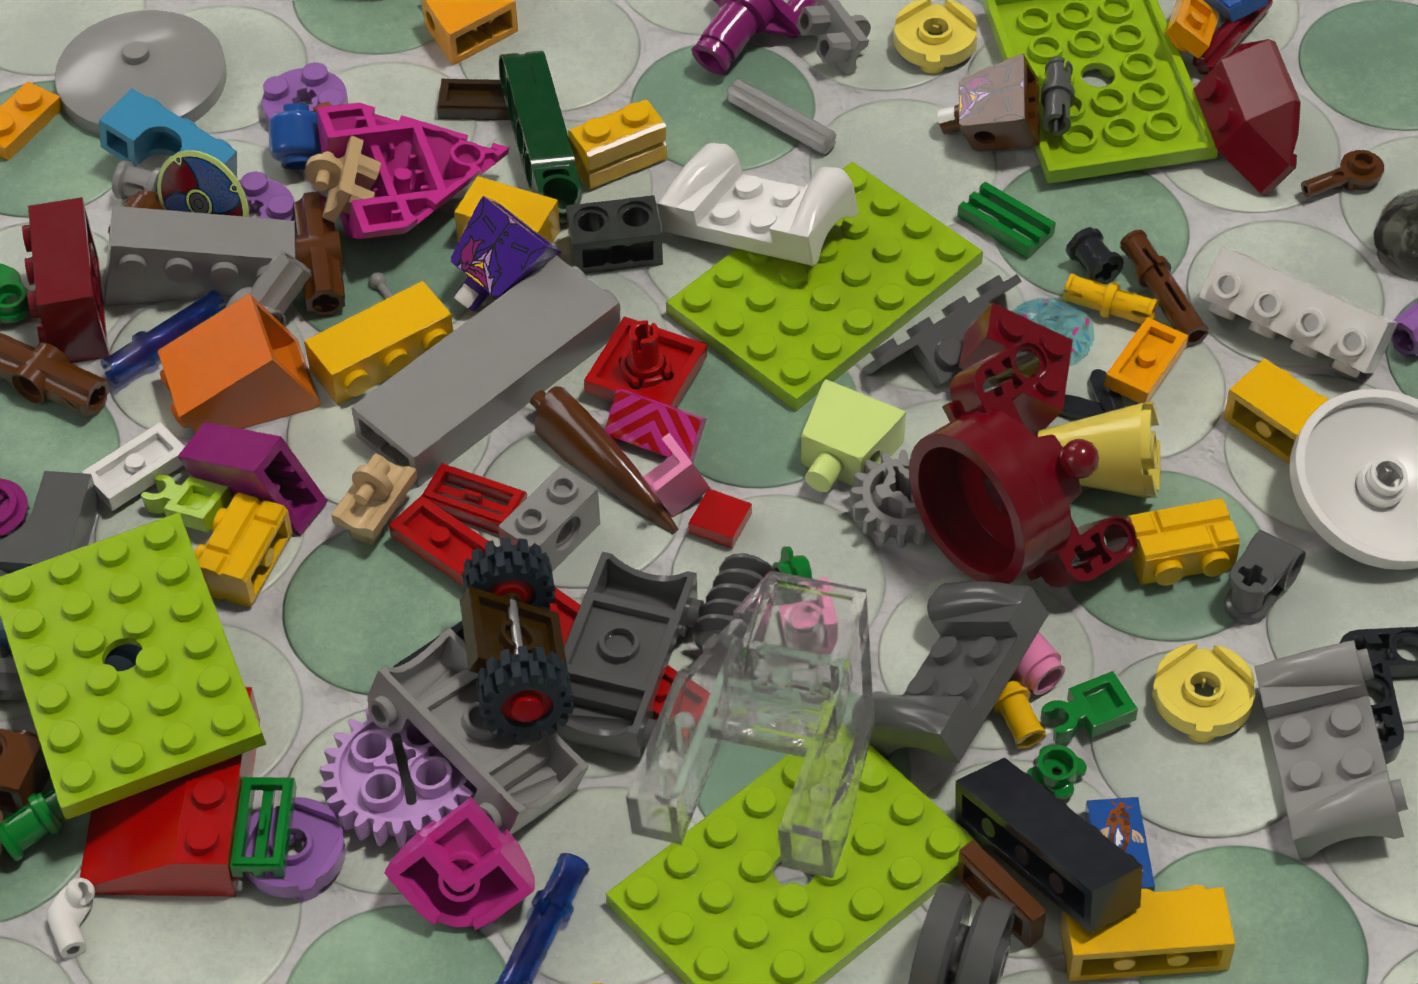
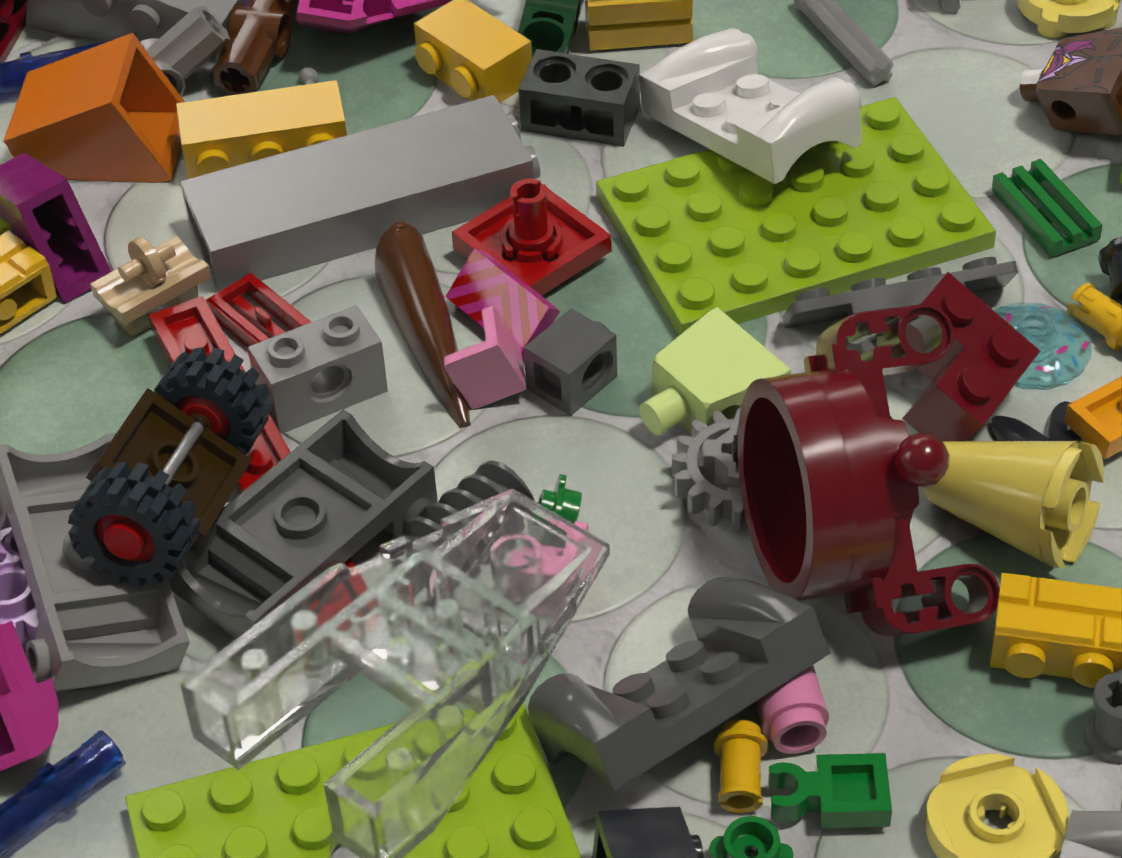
camera: 25 degrees right, 5 degrees down
dark purple torso [451,196,561,312] -> none
red tile [688,488,752,548] -> none
none -> dark grey brick [524,308,617,416]

